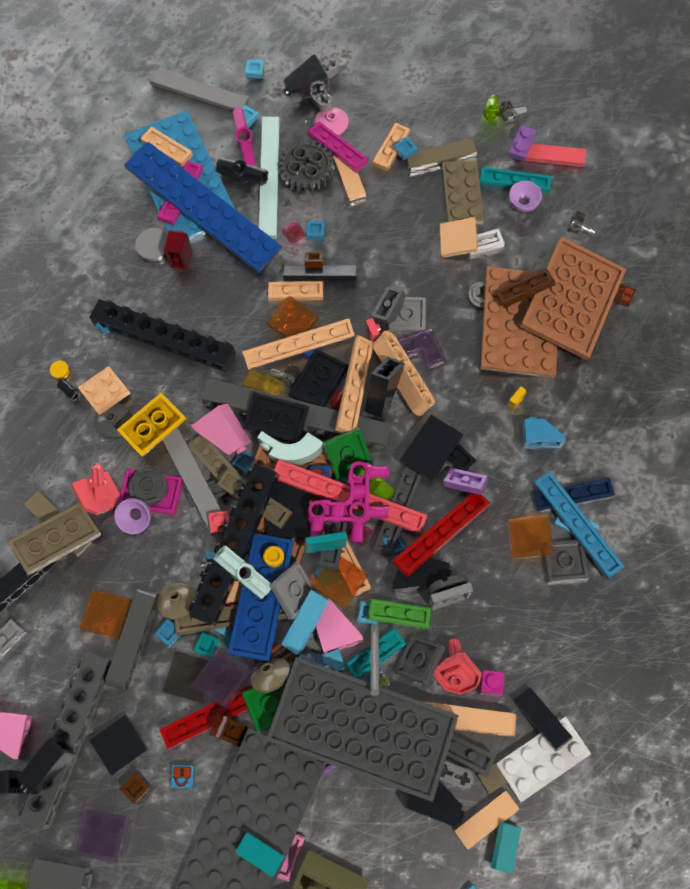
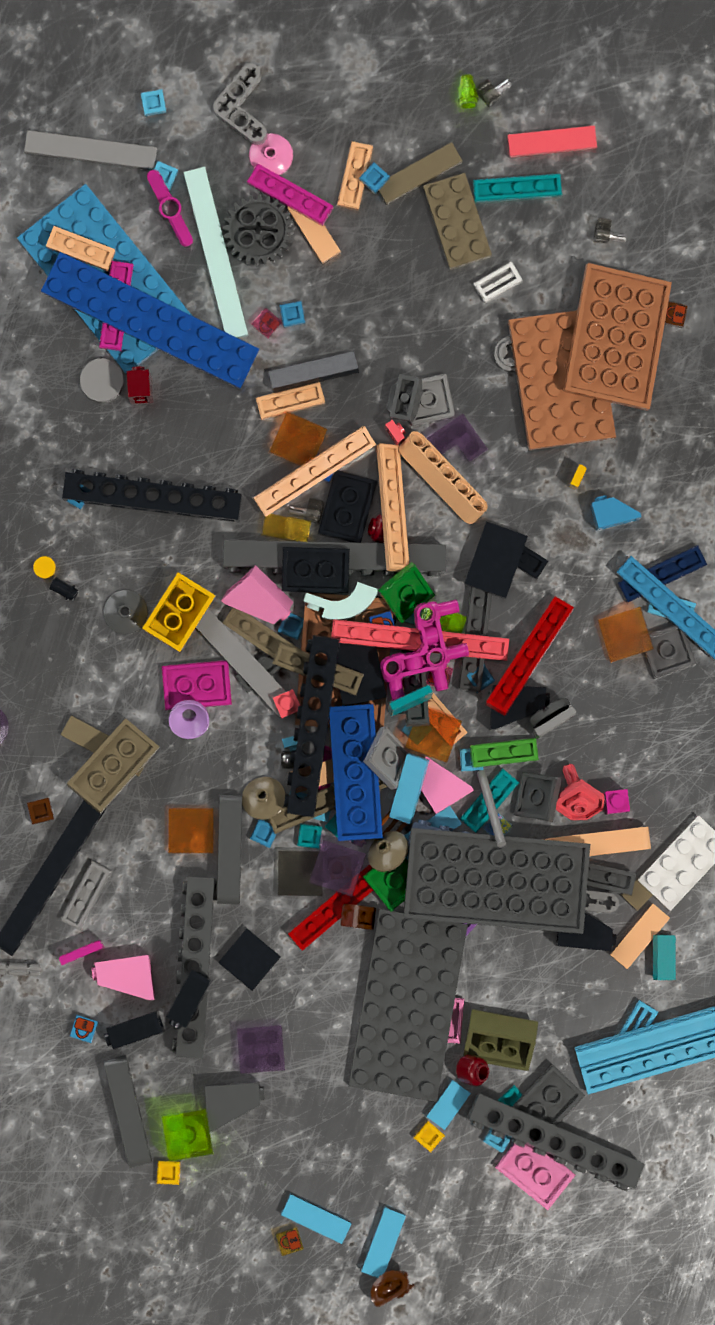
camera: 20 degrees left, 15 degrees up
coral piece [71,464,120,515] -> none
light nougat plate [78,366,130,415] -> none
reddish brown plate [119,772,151,804] -> none
dark grey tile [129,467,168,506] -> none
tile [171,765,195,788] -> none
light aqua piece [213,545,271,599] -> none
black piece [216,158,269,186] -> none
teal tile [235,832,285,877] -> none
yellow tile [263,546,284,568] -> none
black slope [283,54,330,104] -> none
reddish brown tile [305,252,323,268] -> none
black slope [364,357,405,418] -> none
light nougat tile [440,217,478,258] -> none
medium lavender plate [443,468,488,495] -> none
reddish brown tile [496,268,555,308] -> none
medium lavender plate [508,125,537,162] -> none
lavender piece [509,181,542,212] -> none
black tile [514,687,572,752] -> none

